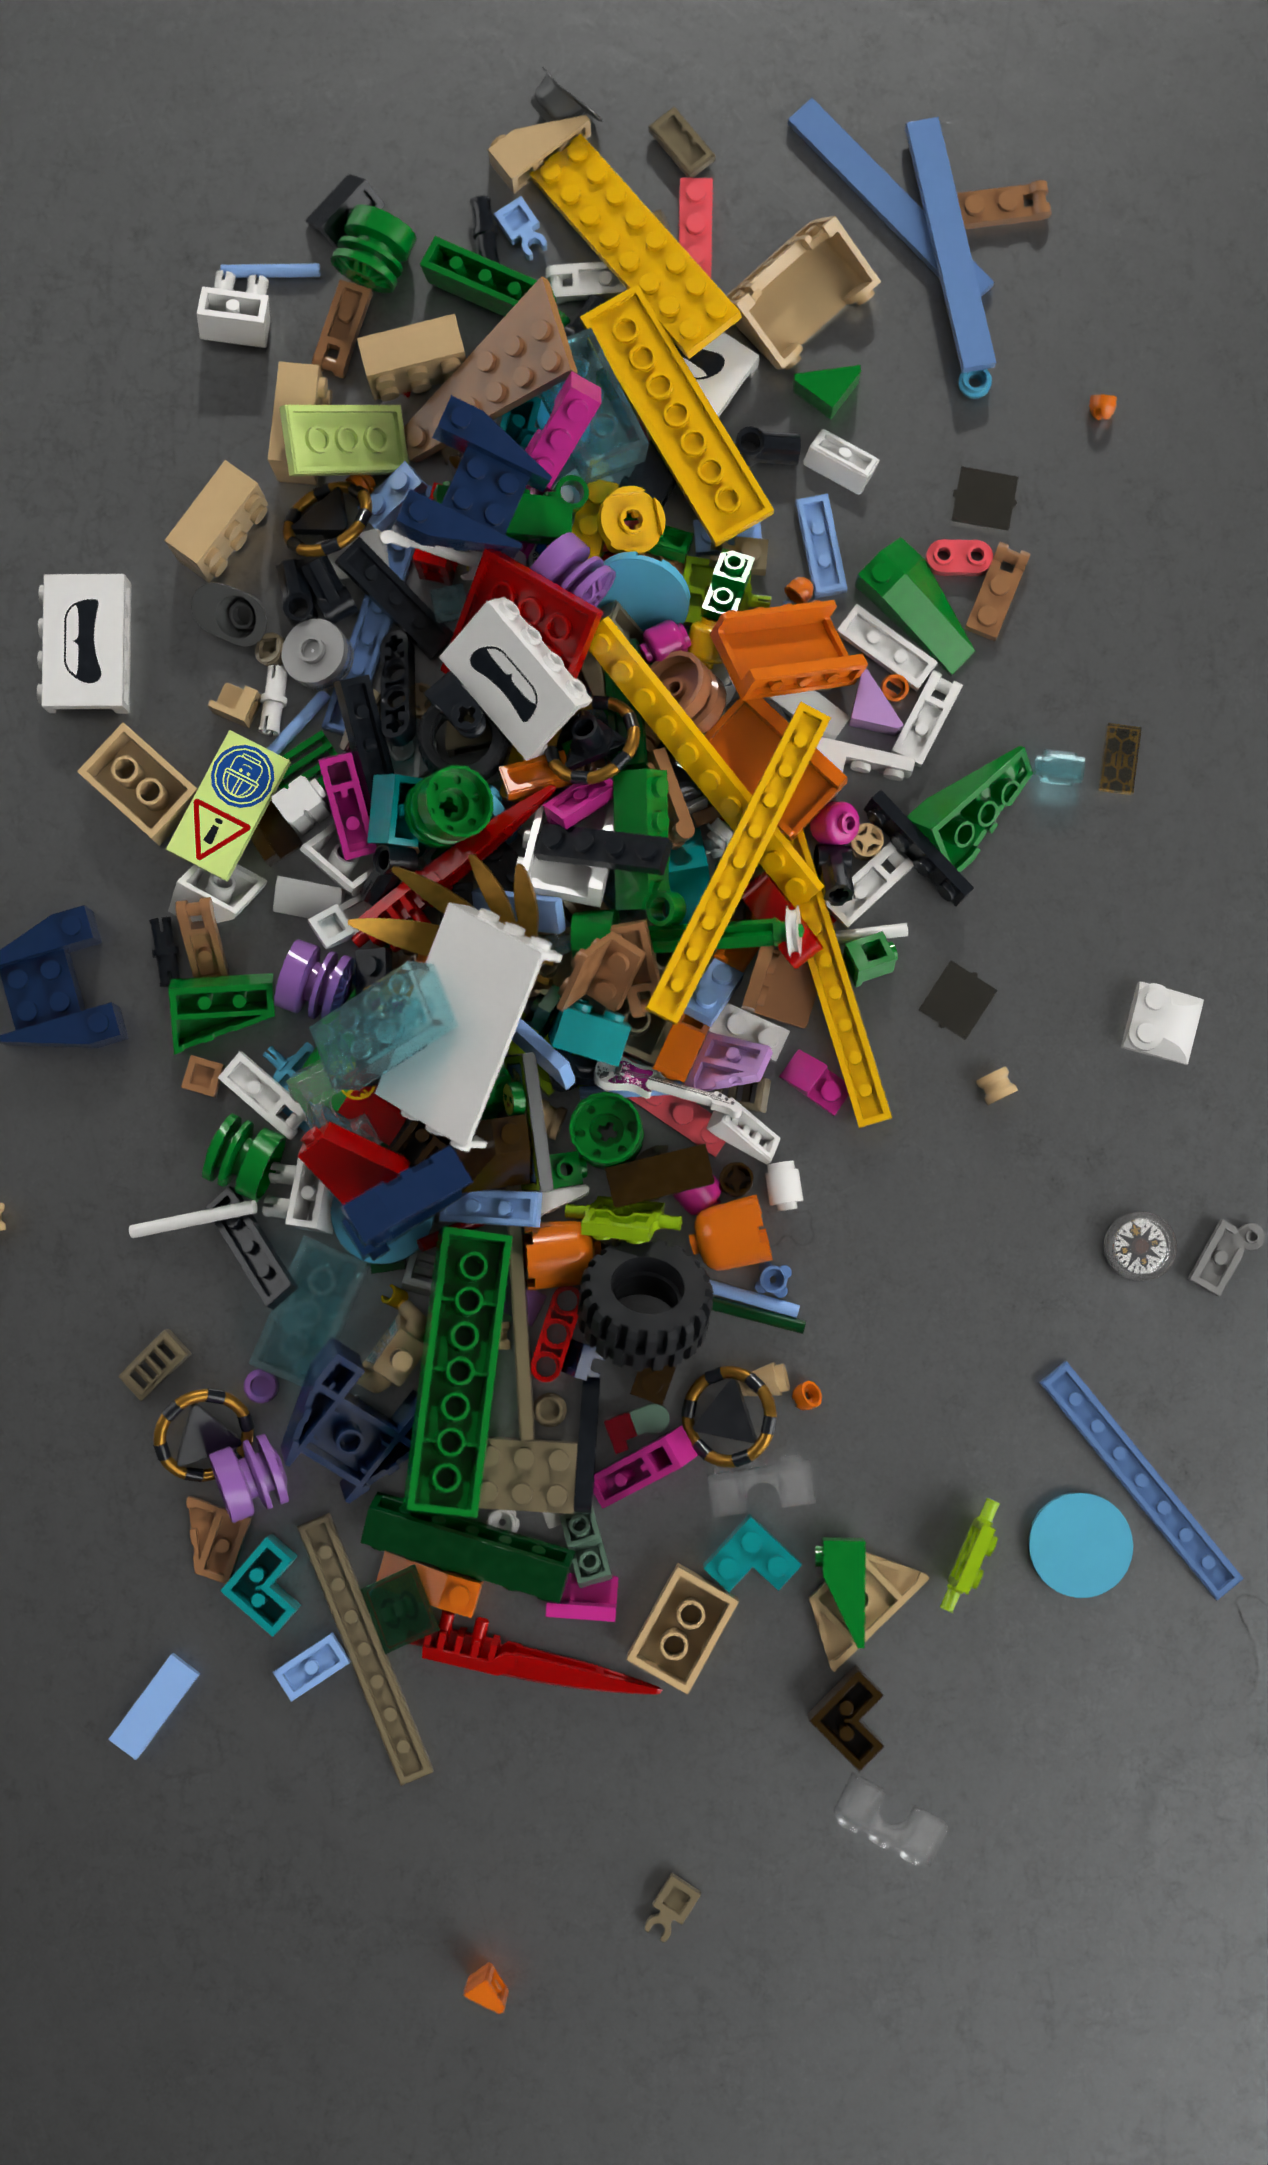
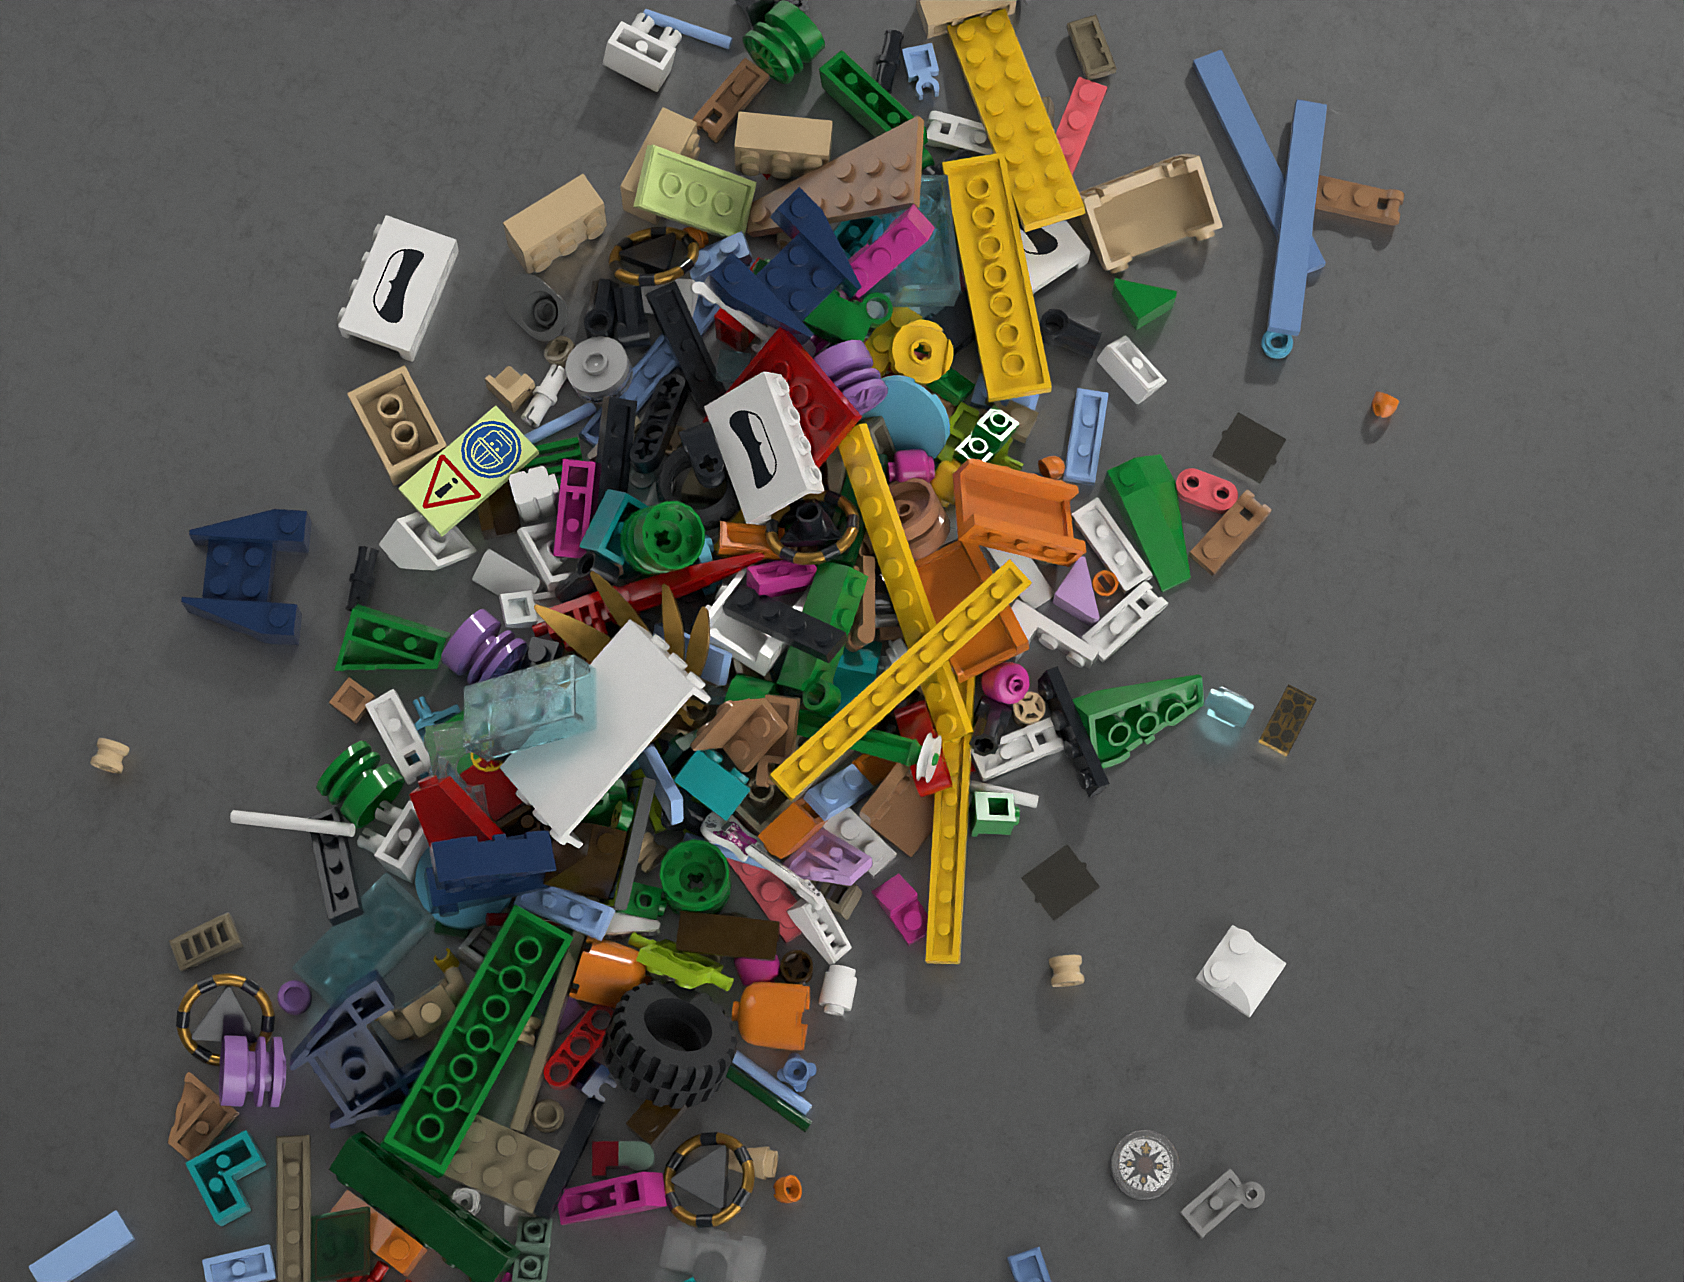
camera: 10 degrees right, 10 degrees down
medium nougat plate [175,897,230,978] -> none

